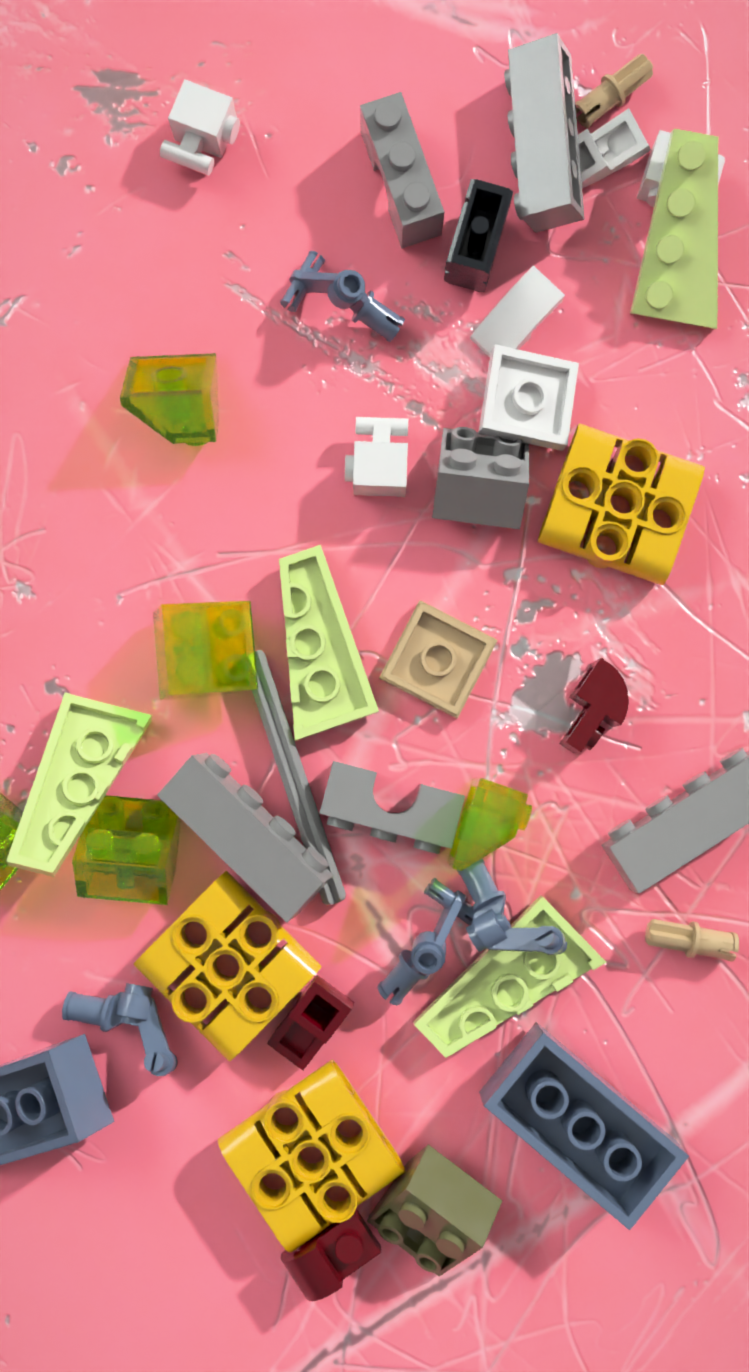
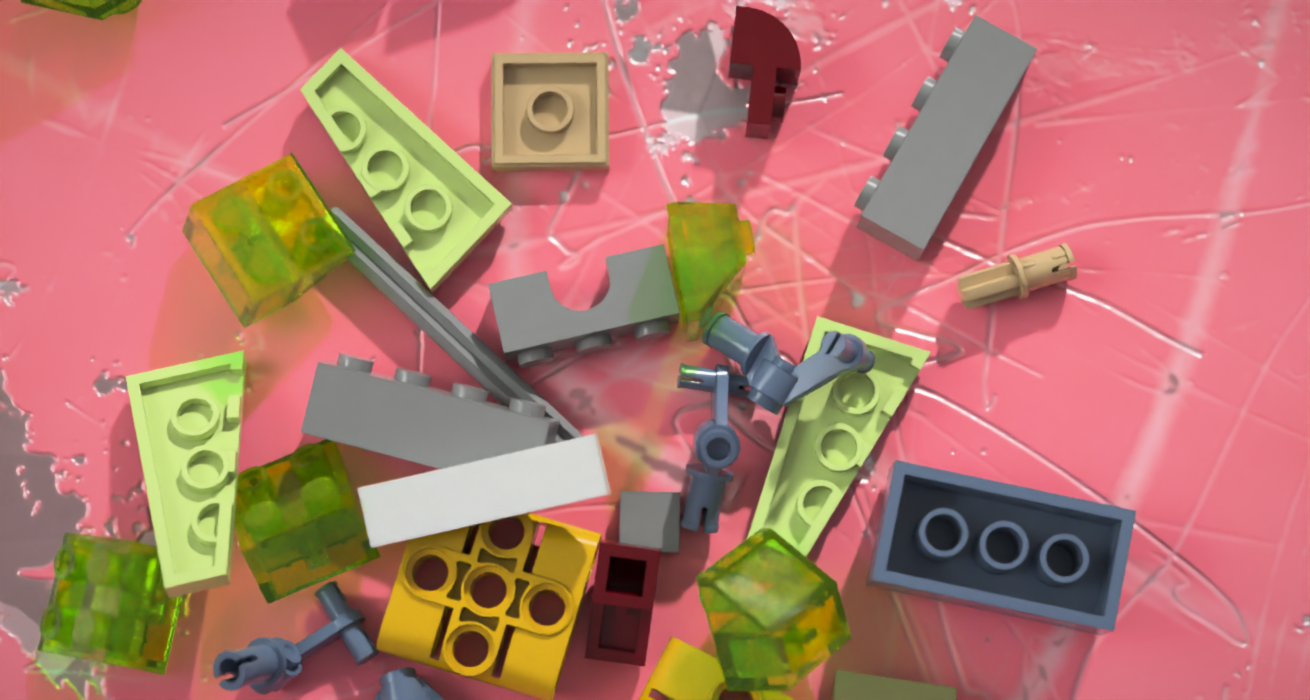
camera: 30 degrees left, 5 degrees down
none -> sand blue pin [213,581,379,695]
none -> white tile [357,433,611,548]
none -> light grey tile [619,491,680,554]
none -> clear neon green slope [695,528,852,691]

